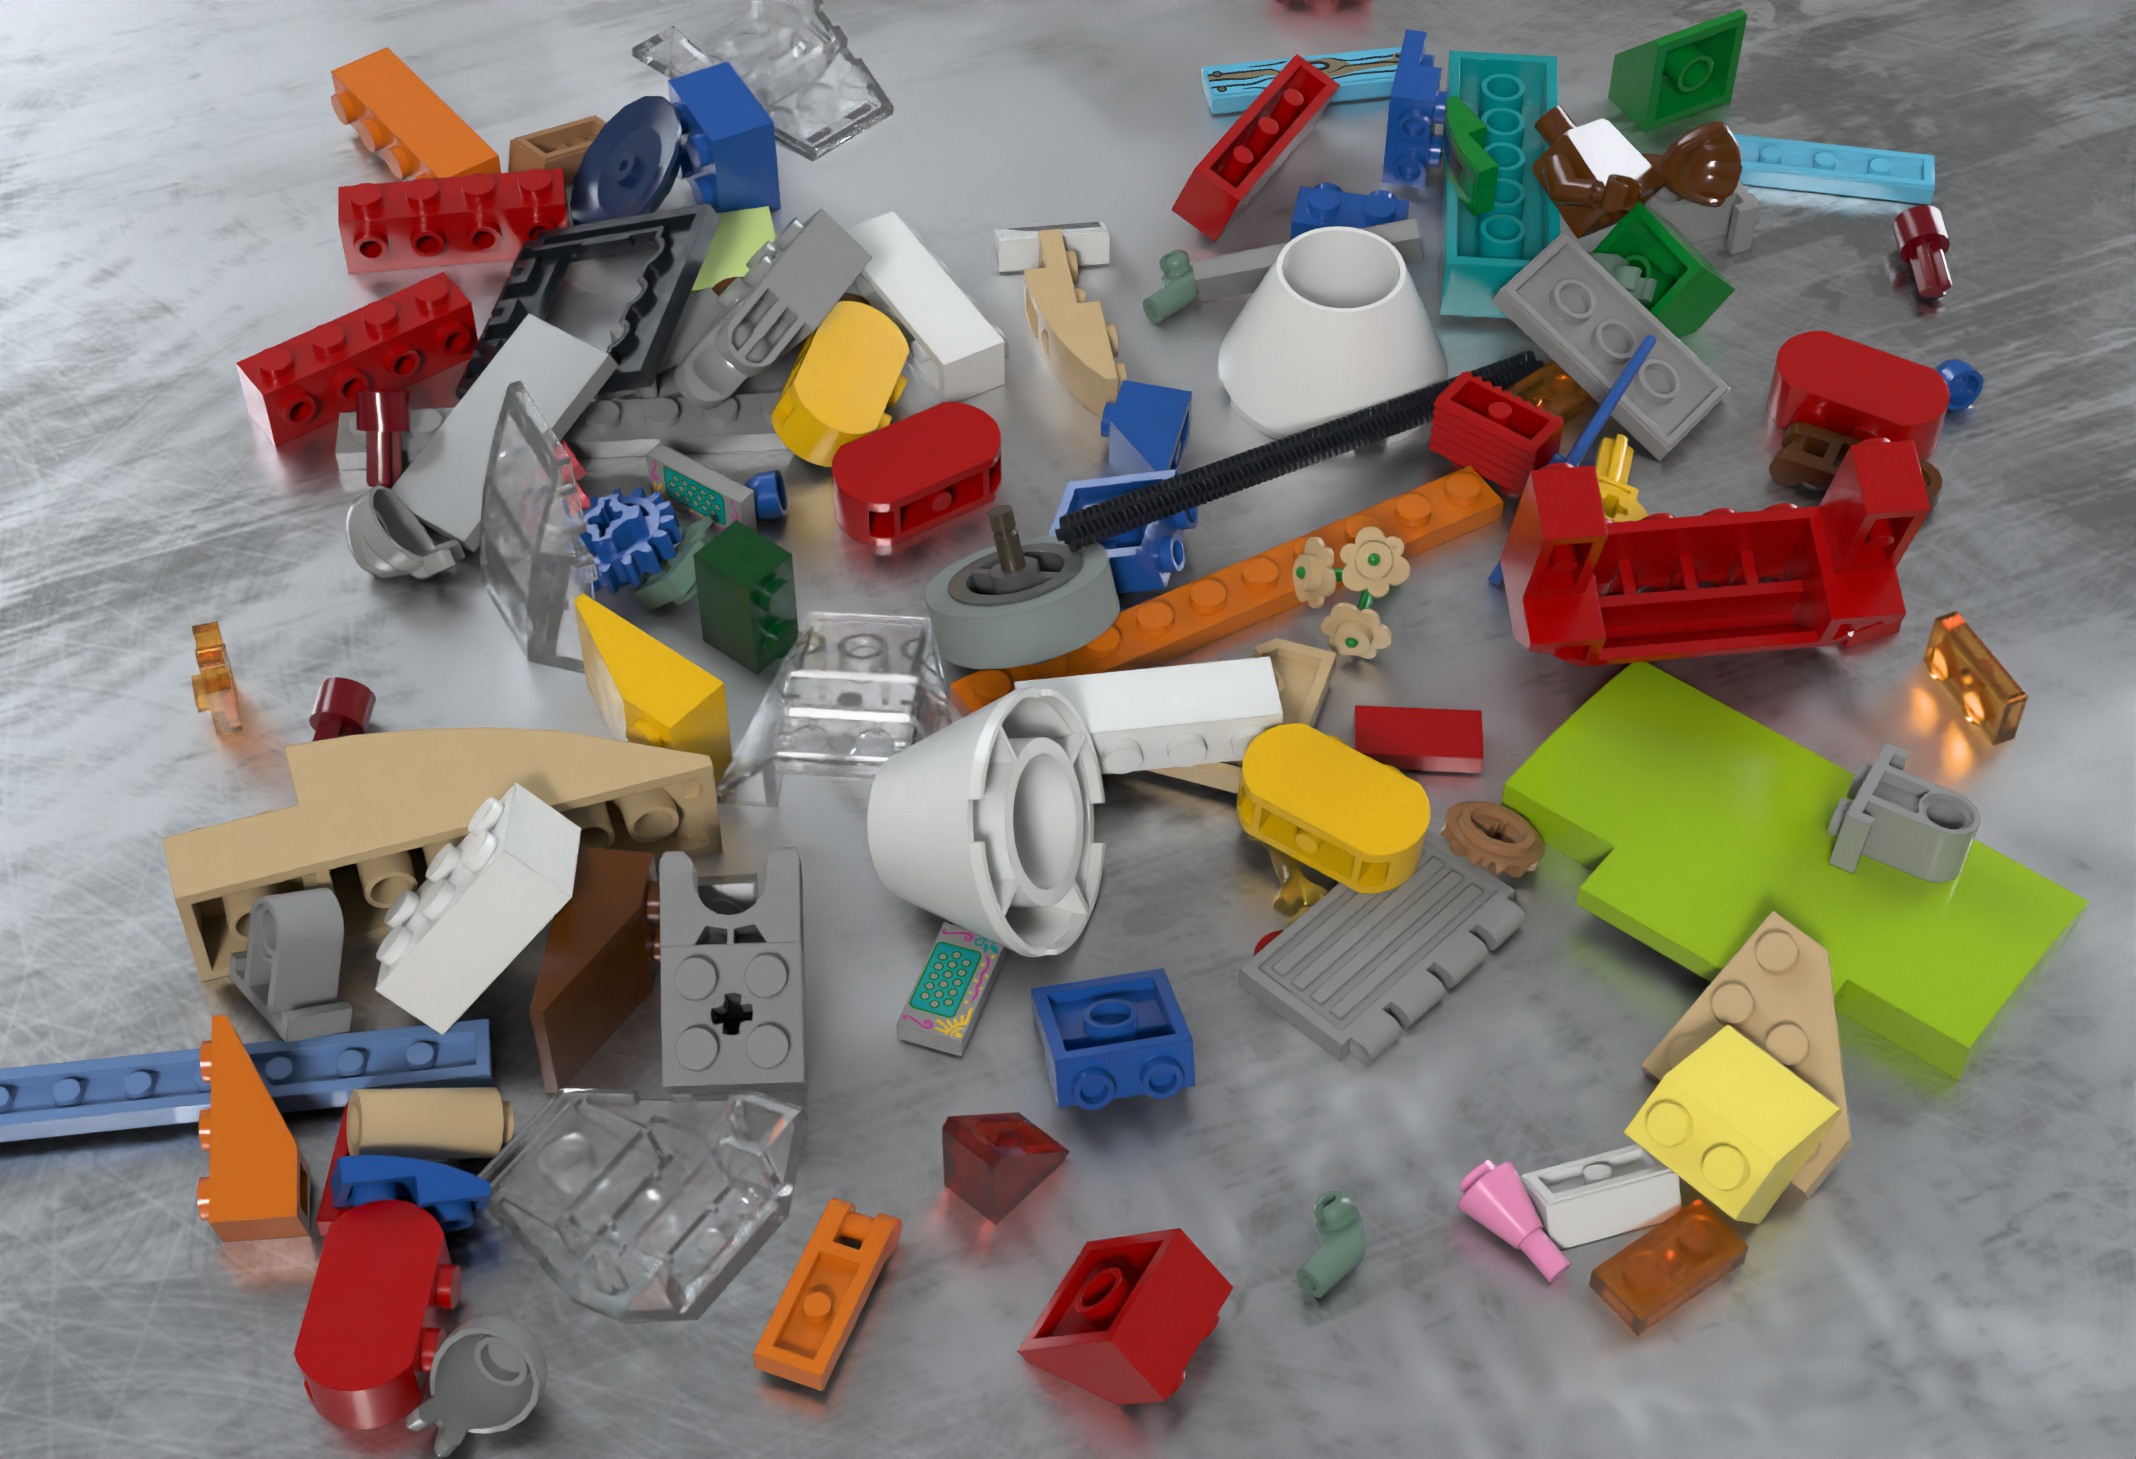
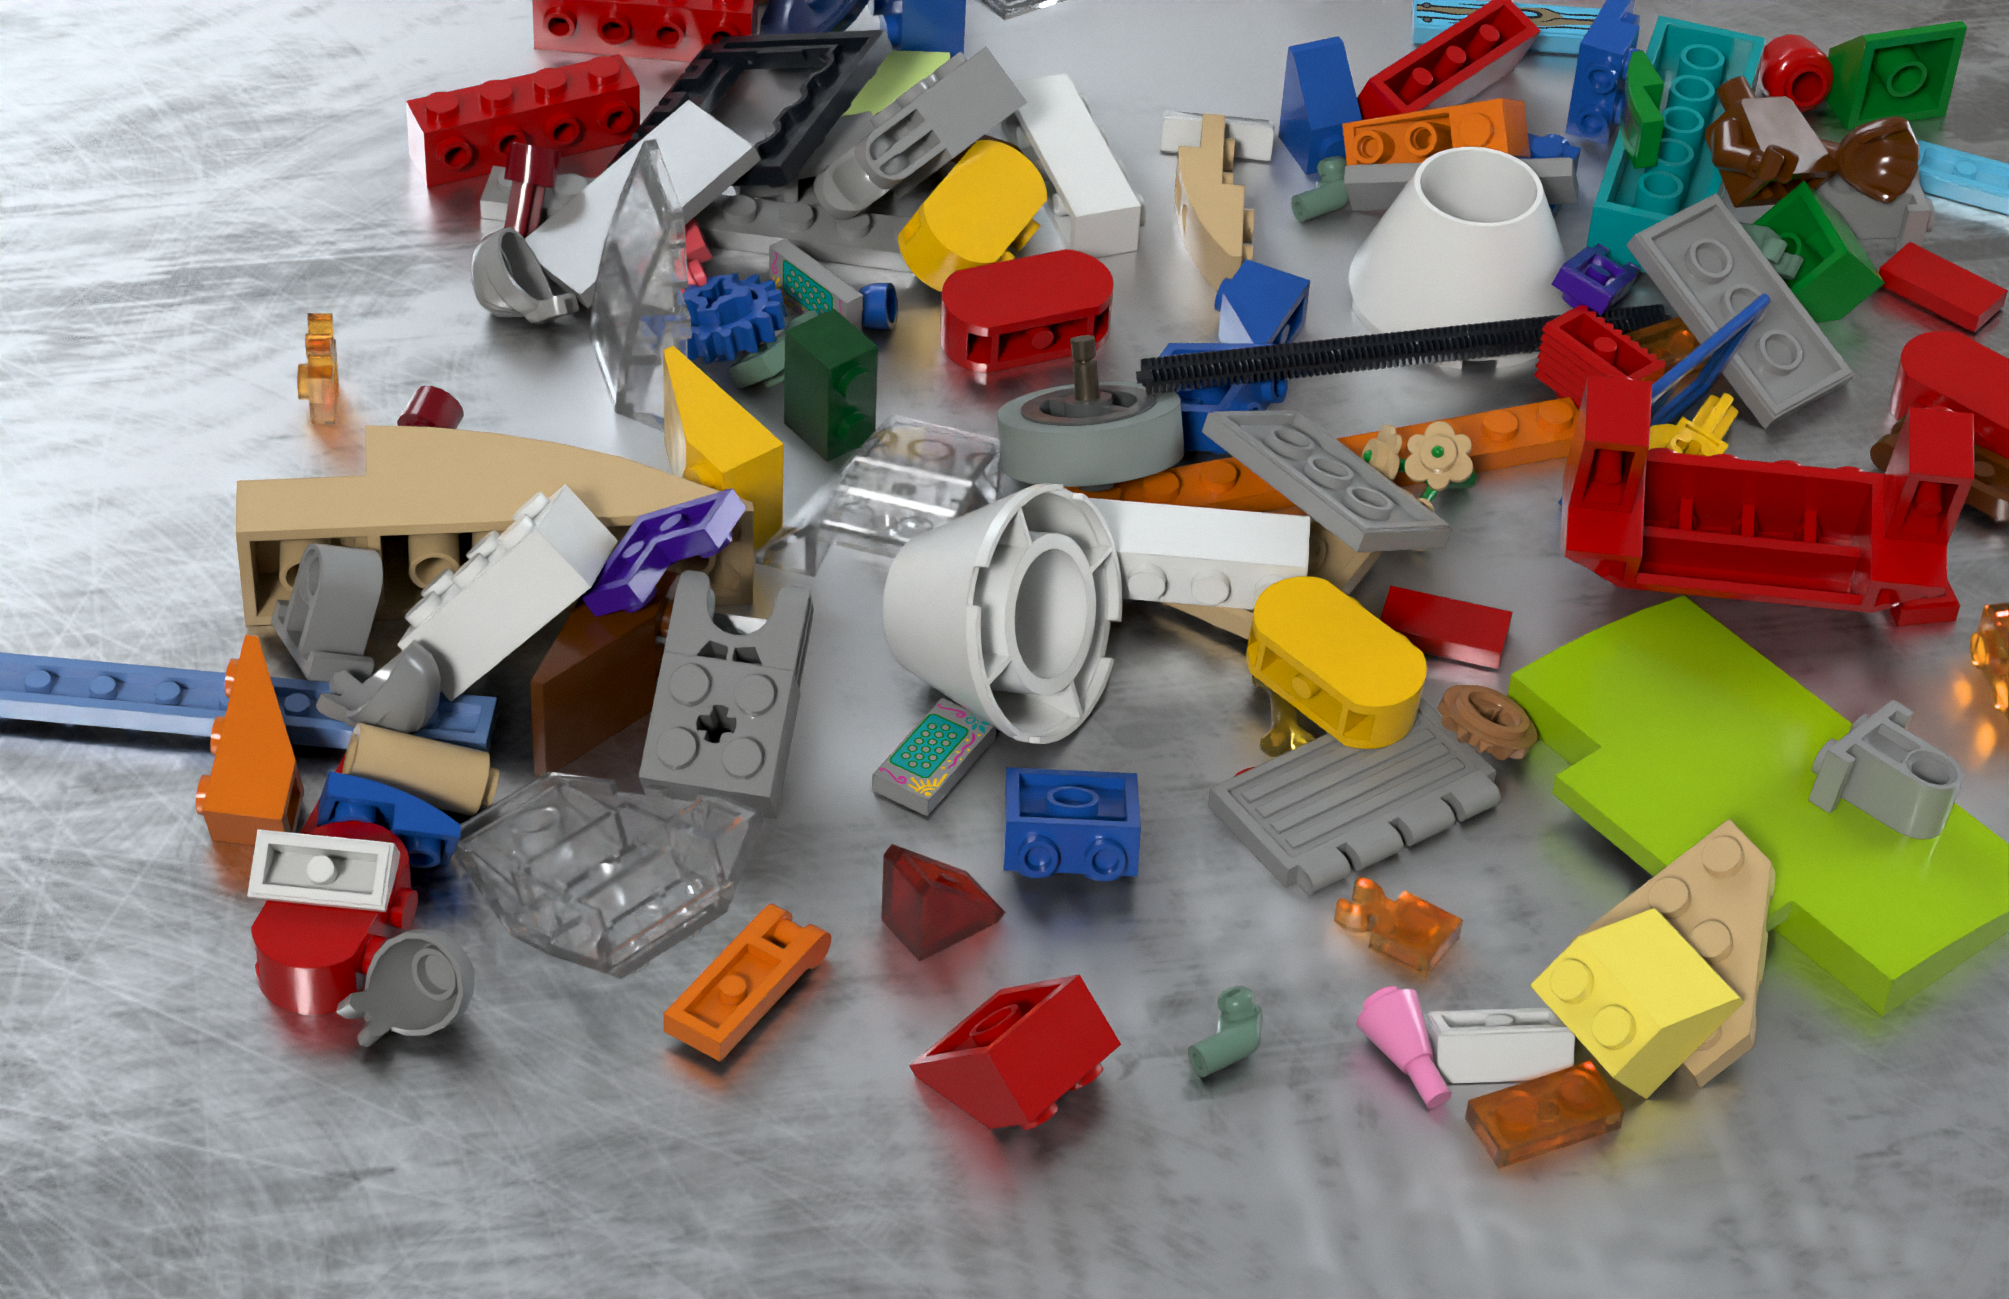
camera: 10 degrees right, 5 degrees down
none -> white slope [247,829,400,912]
none -> light grey piece [316,640,441,735]
none -> dark purple plate [581,488,746,617]
none -> light grey tile [1202,410,1452,553]
none -> blue slope [1278,36,1362,175]
none -> clear orange plate [1334,877,1463,978]
none -> orange slope [1342,98,1530,166]
none -> dark purple hinge [1551,243,1641,315]
none -> red head [1757,34,1834,113]
none -> red tile [1879,241,2008,333]

